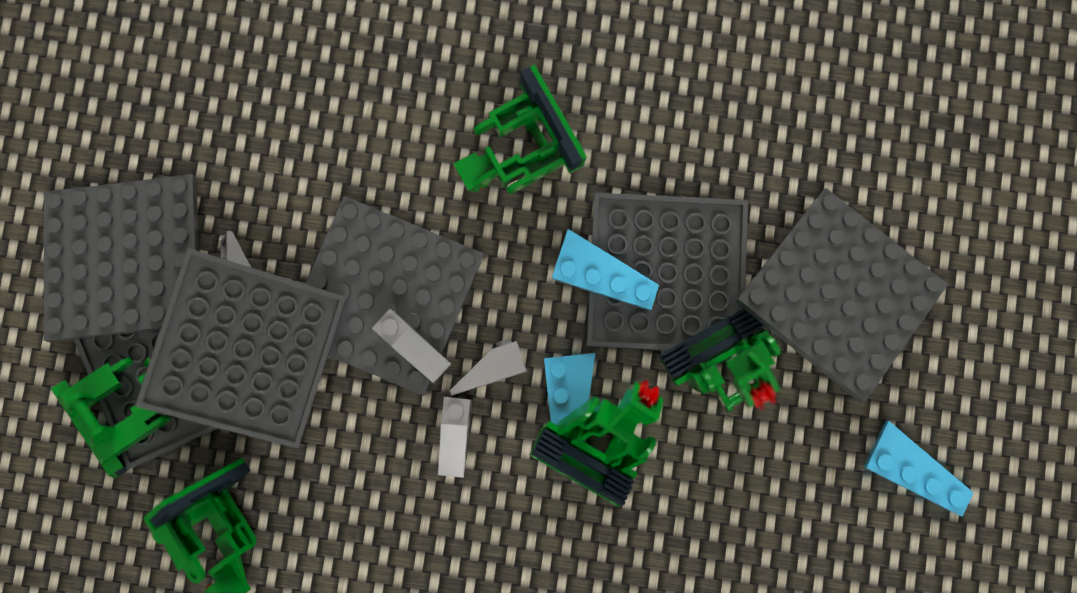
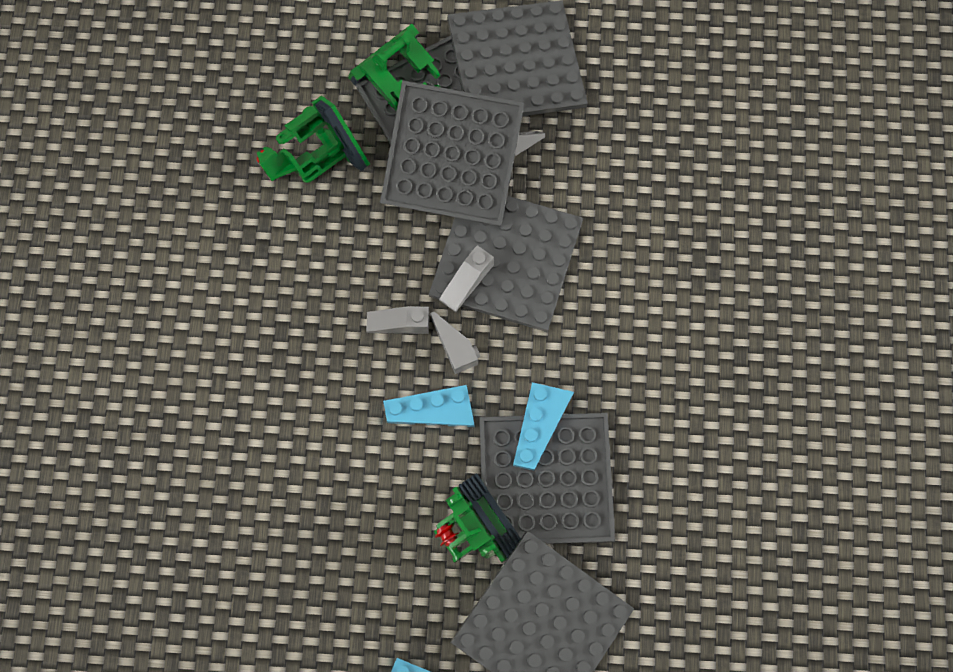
camera: 80 degrees right, 10 degrees down
green container [453,64,587,194] -> none
green container [529,380,664,506] -> none

